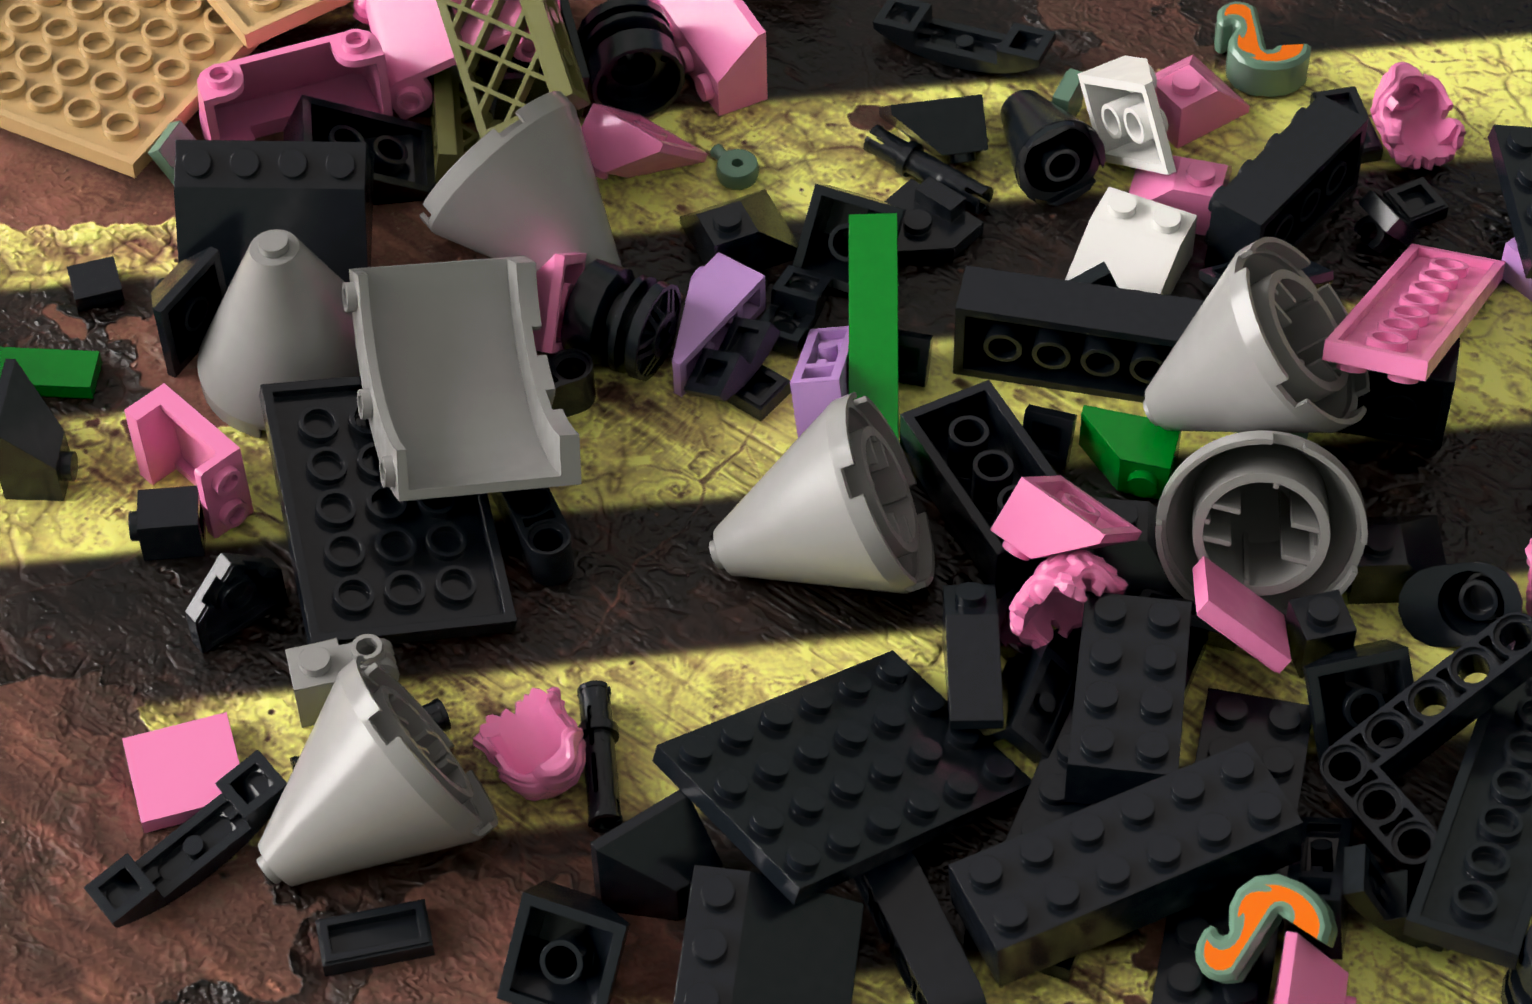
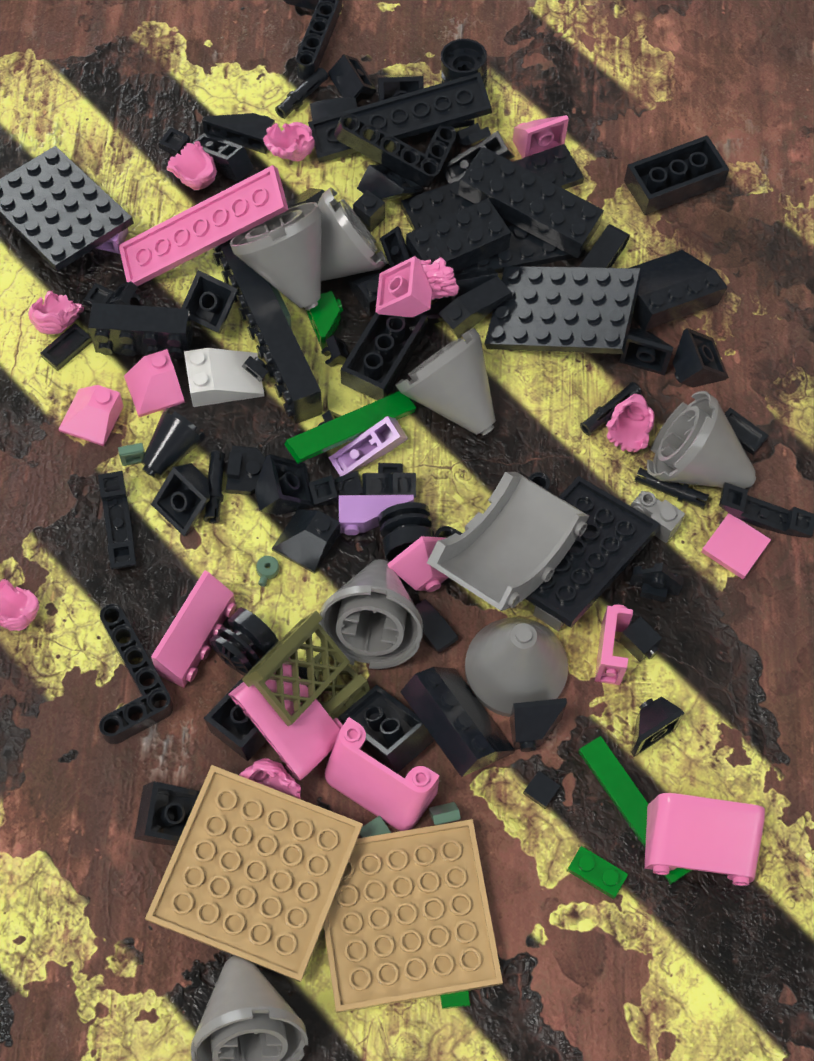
camera: 130 degrees left, 15 degrees up
bright pink slope [581,103,708,180] -> none
white slope [1078,55,1176,175] -> none
bright pink tile [1192,556,1291,674] -> none
sand green animal [1195,874,1338,984] -> none
sand green animal [1214,1,1311,97] -> none
black piece [1398,562,1523,648] -> none

